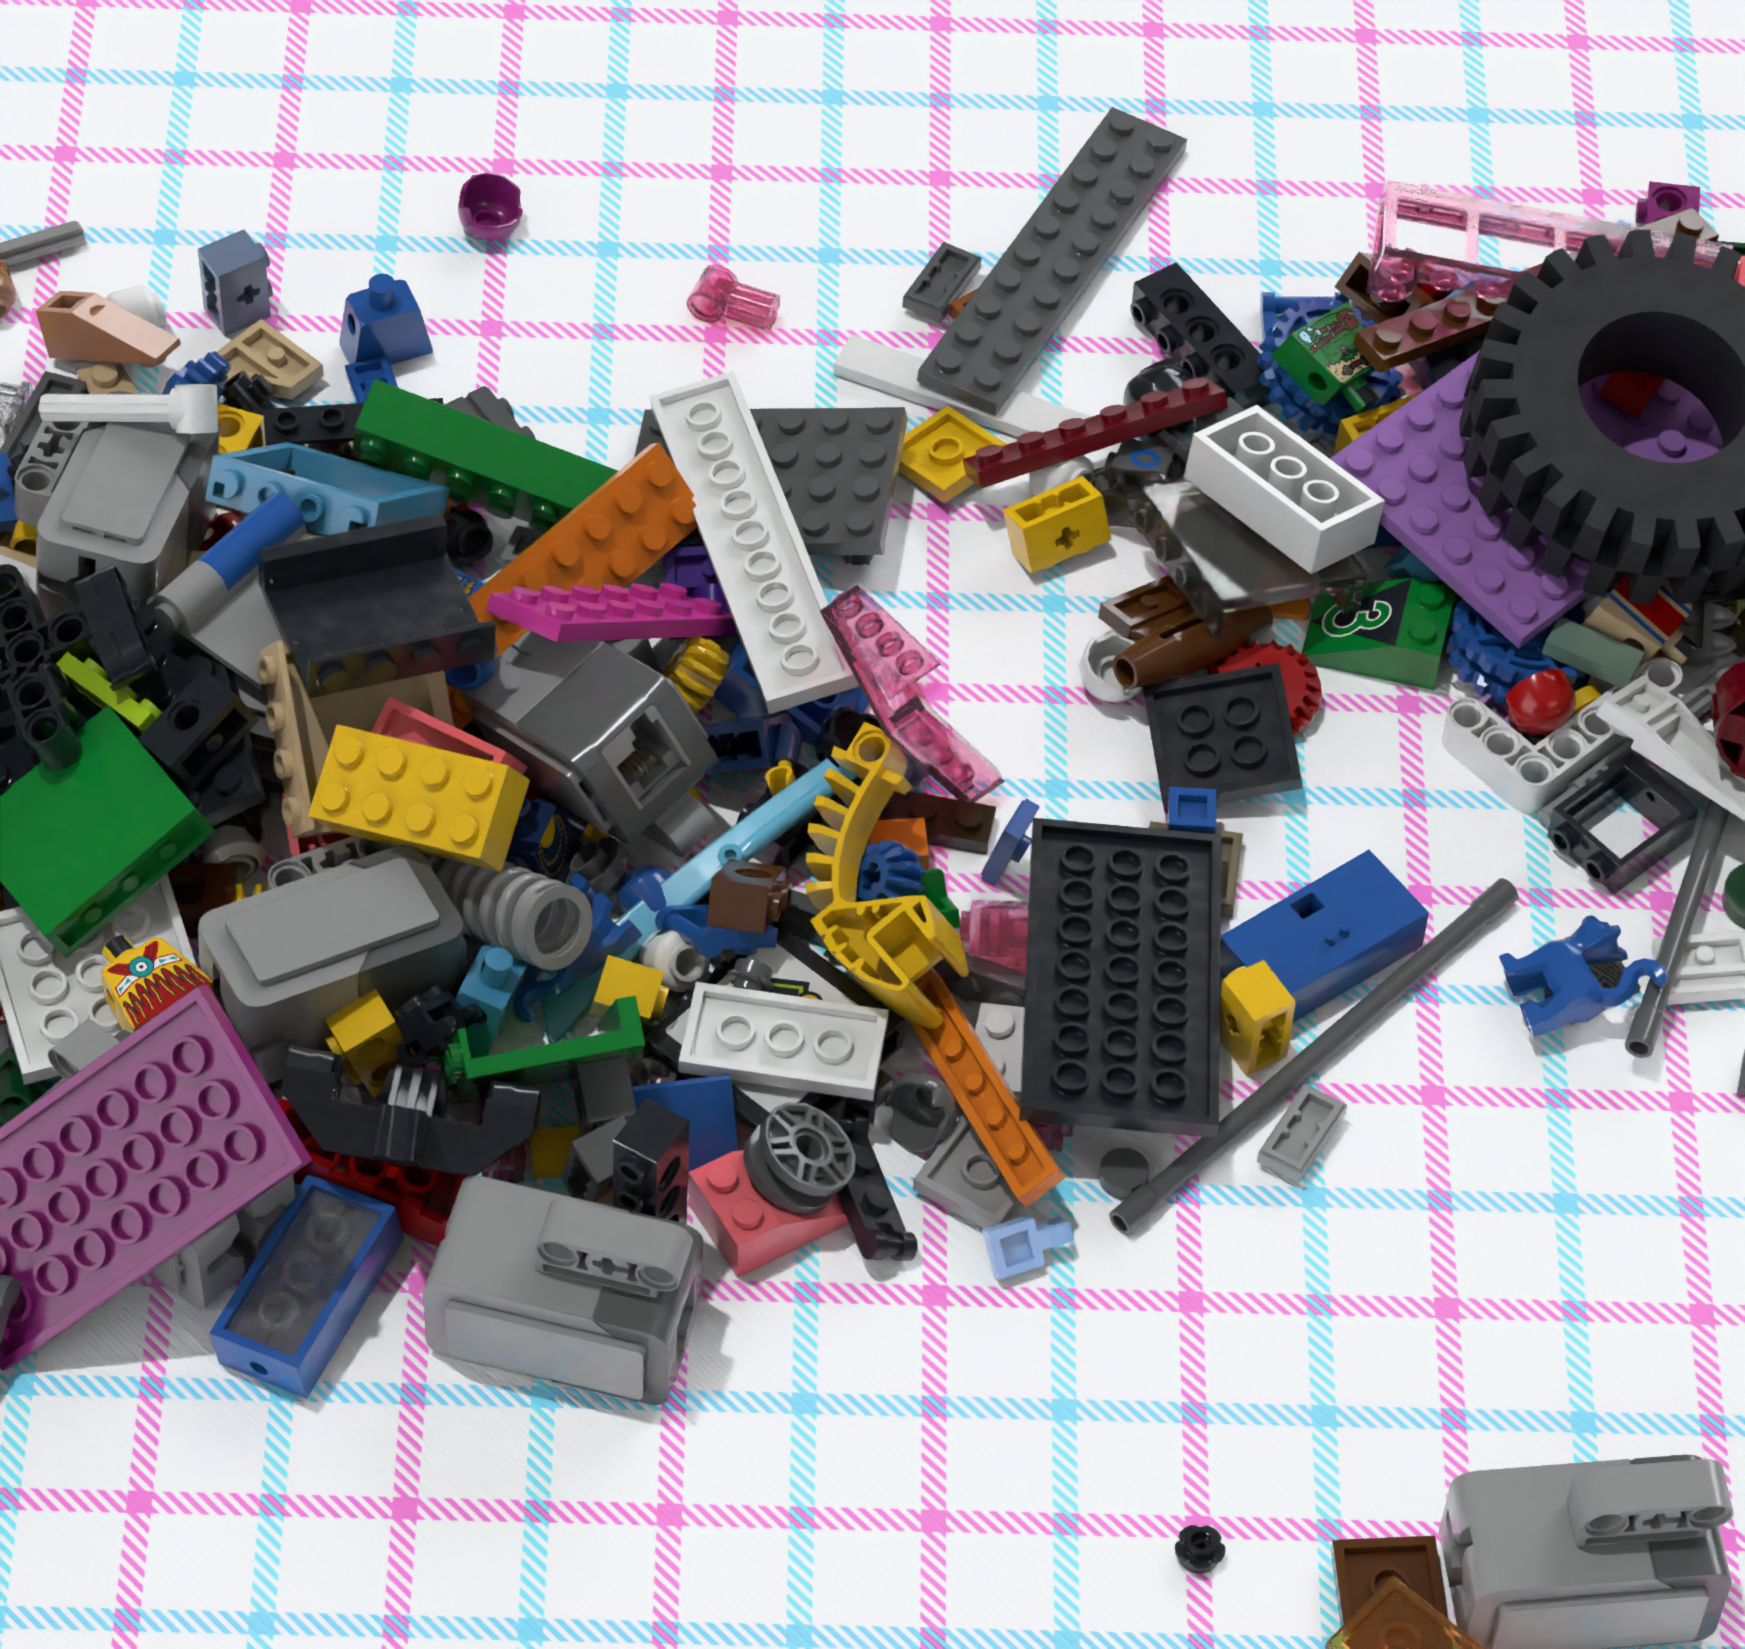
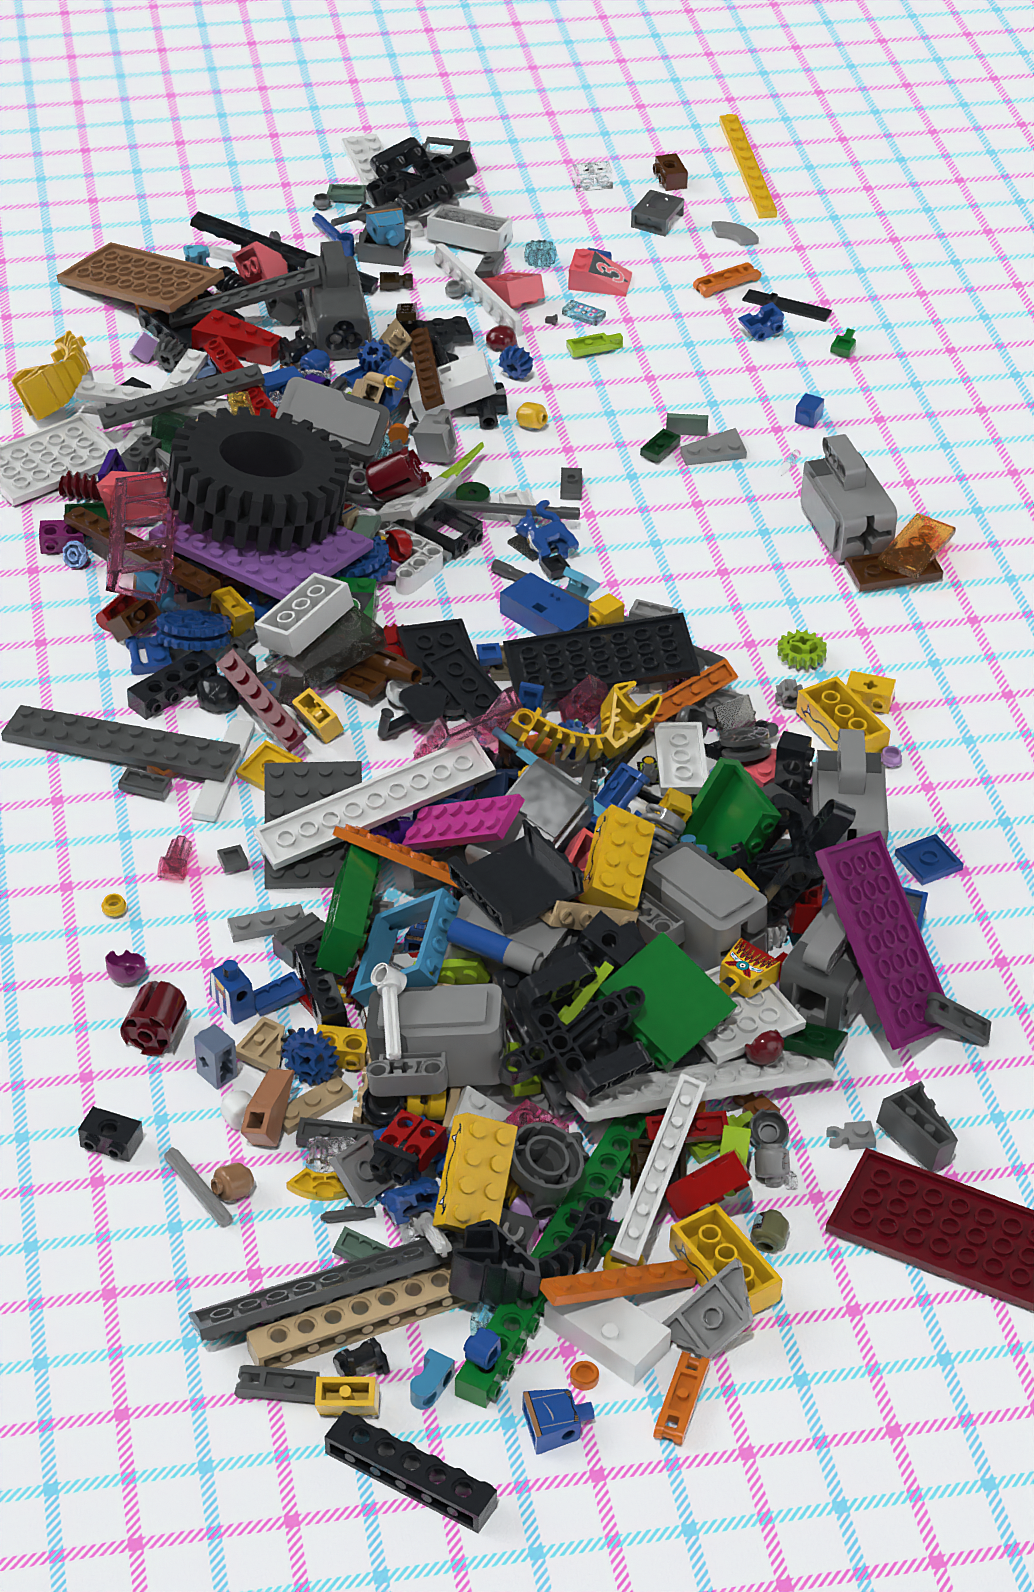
camera: 100 degrees left, 10 degrees down
reddish brown brick [707,859,792,934] -> none
light blue plate [982,1215,1075,1280] -> none
black plate [1174,1525,1226,1574] -> none
green torso [1271,301,1379,414] -> none
none -> black brick [78,1106,144,1162]
none -> yellow plate [101,893,127,917]
none -> dark red cylinder [120,981,187,1056]
none -> dark grey plate [217,844,248,873]
none -> light grey plate [227,904,305,943]
none -> black plate [377,643,515,739]
none -> black plate [540,554,571,579]
none -> medium azure slope [562,566,601,599]
none -> clear smoke piece [712,694,756,735]
none -> light grey gear [775,679,803,707]
none -> lime gear [777,629,827,669]
none -> yellow brick [796,676,891,753]
none -> yellow brick [846,670,896,714]
none -> lavender plate [881,746,902,768]
none -> blue tile [895,834,964,886]

